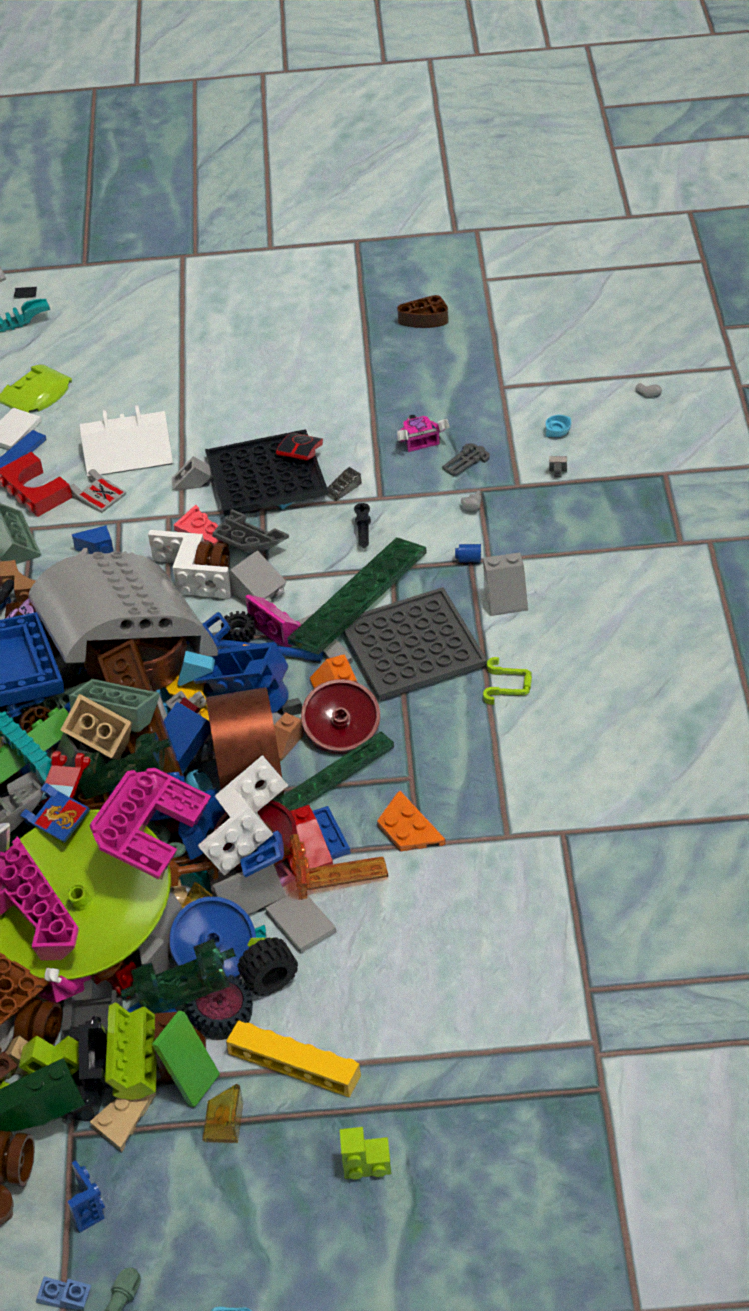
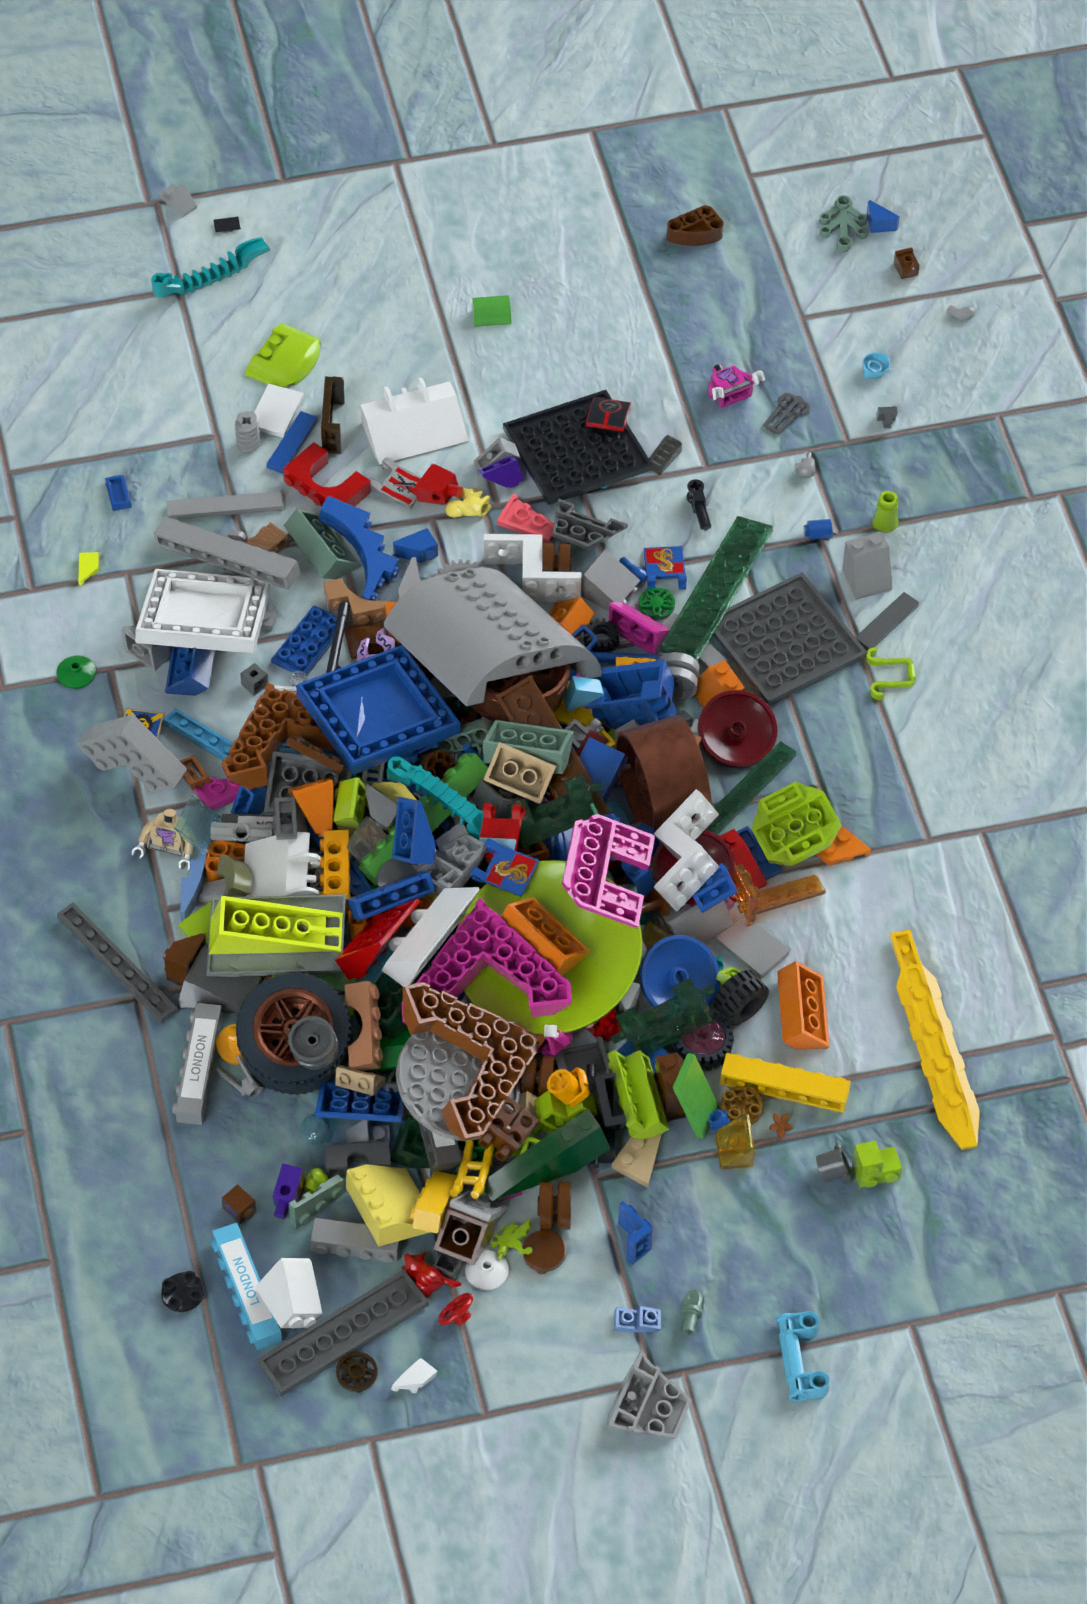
camera: 15 degrees left, 10 degrees up
none -> blue arch [319,496,400,601]
none -> dark brown panel [321,376,345,454]
none -> red torso [414,463,463,505]
none -> light yellow animal [445,488,492,518]
none -> bright green brick [472,295,511,327]
none -> dark purple slope [477,456,524,488]
none -> orange slope [501,897,590,975]
none -> light orange piece [547,1067,590,1107]
none -> orange slope [548,597,595,640]
none -> blue piece [619,557,647,585]
none -> green wheel [638,588,675,620]
none -> flag [644,546,687,590]
none -> light grey wheel [658,652,699,701]
none -> blue plate [708,1110,730,1132]
none -> pearl gold tile [720,1086,763,1127]
none -> lime piece [751,781,842,866]
none -> dark orange plant [769,1114,793,1138]
none -> orange slope [777,961,830,1049]
none -> dark grey piece [816,1144,851,1184]
none -> sand green plant [820,195,867,252]
none -> dark grey tile [855,592,919,651]
none -> blue slope [866,200,900,233]
none -> lime plant [872,491,899,532]
none -> yellow plate [890,929,980,1150]
none -> reddish brown brick [893,247,920,279]

